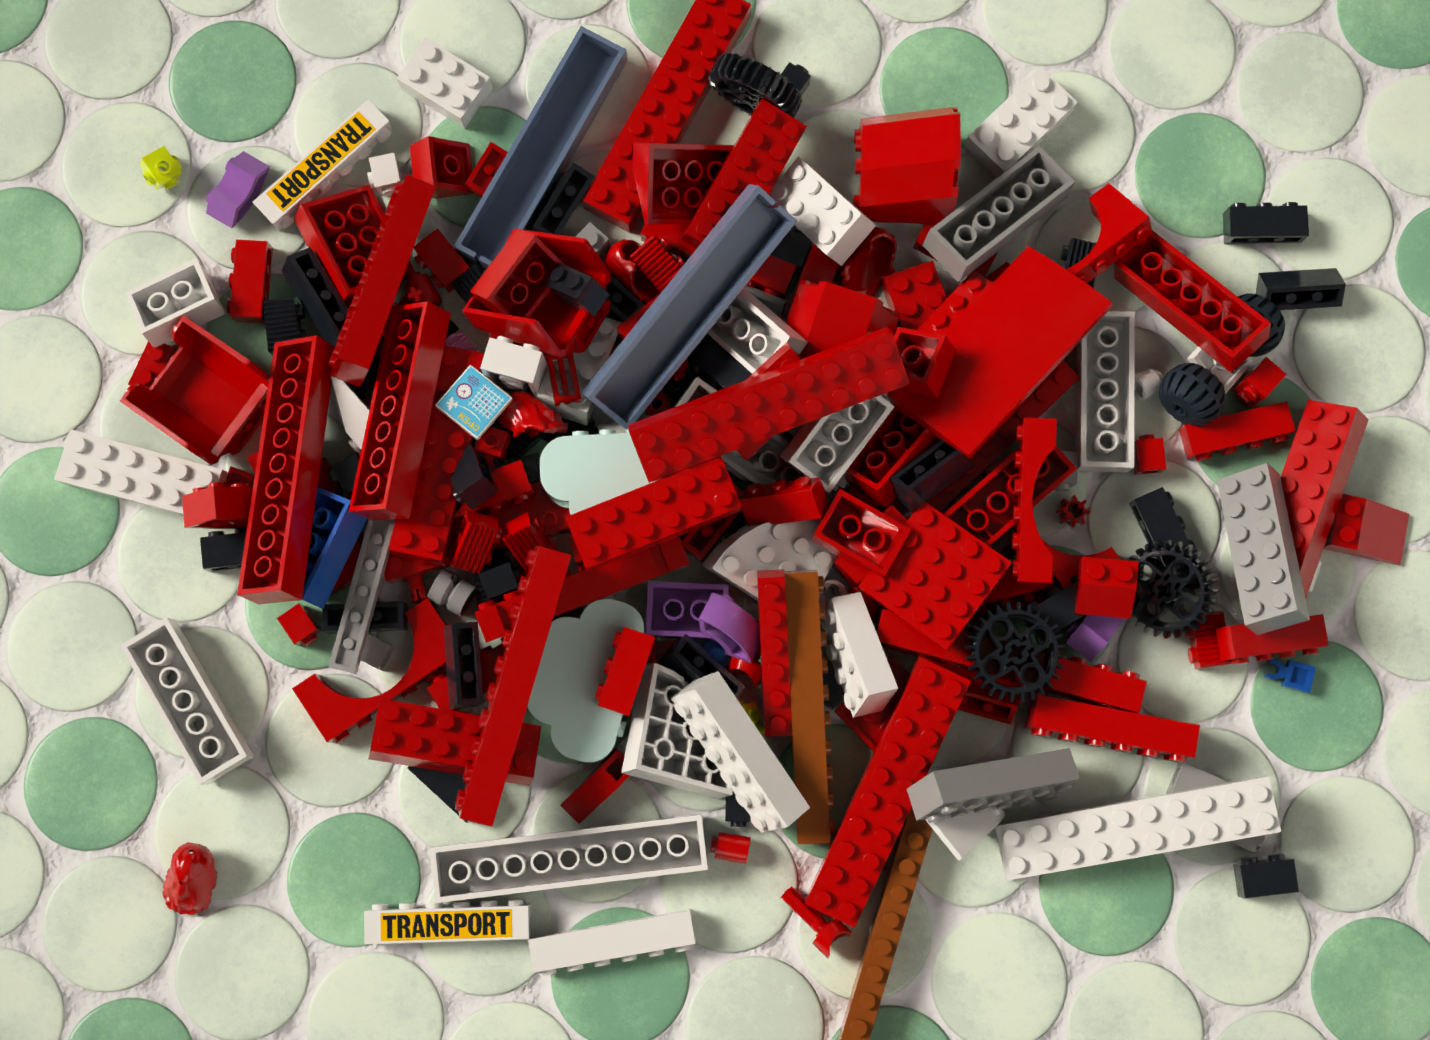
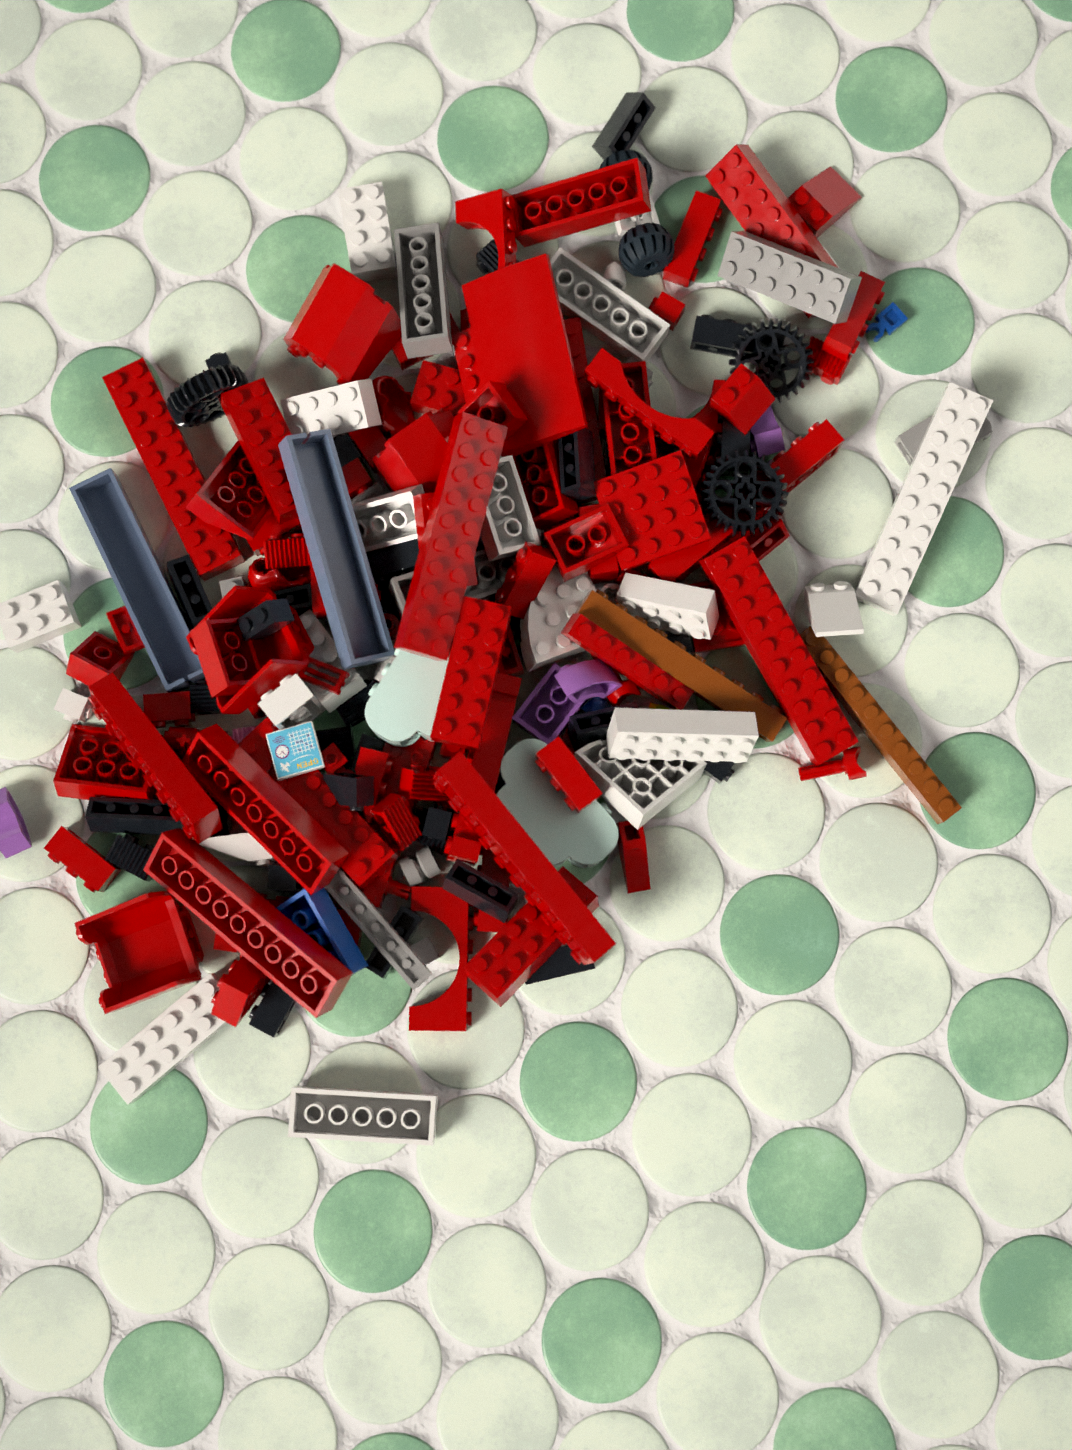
camera: 50 degrees left, 0 degrees up
white brick [125,259,226,348] -> none
red plate [128,341,176,389] -> none
red piece [162,842,217,915] -> none
red tile [225,466,255,488] -> none
brick [253,99,393,231] -> none
red brick [277,603,322,647] -> none
brick [364,899,531,944] -> none
white brick [430,814,708,903] -> none
red piece [497,391,568,438] -> none
white brick [528,909,696,976] -> none
red brick [710,832,751,864] -> none
light grey brick [907,748,1080,823] -> none
red brick [1024,695,1200,763] -> none
red gear [1055,495,1091,529] -> none
black brick [1223,202,1309,244] -> none
red brick [1232,357,1287,408] -> none
black brick [1233,854,1299,898] -> none

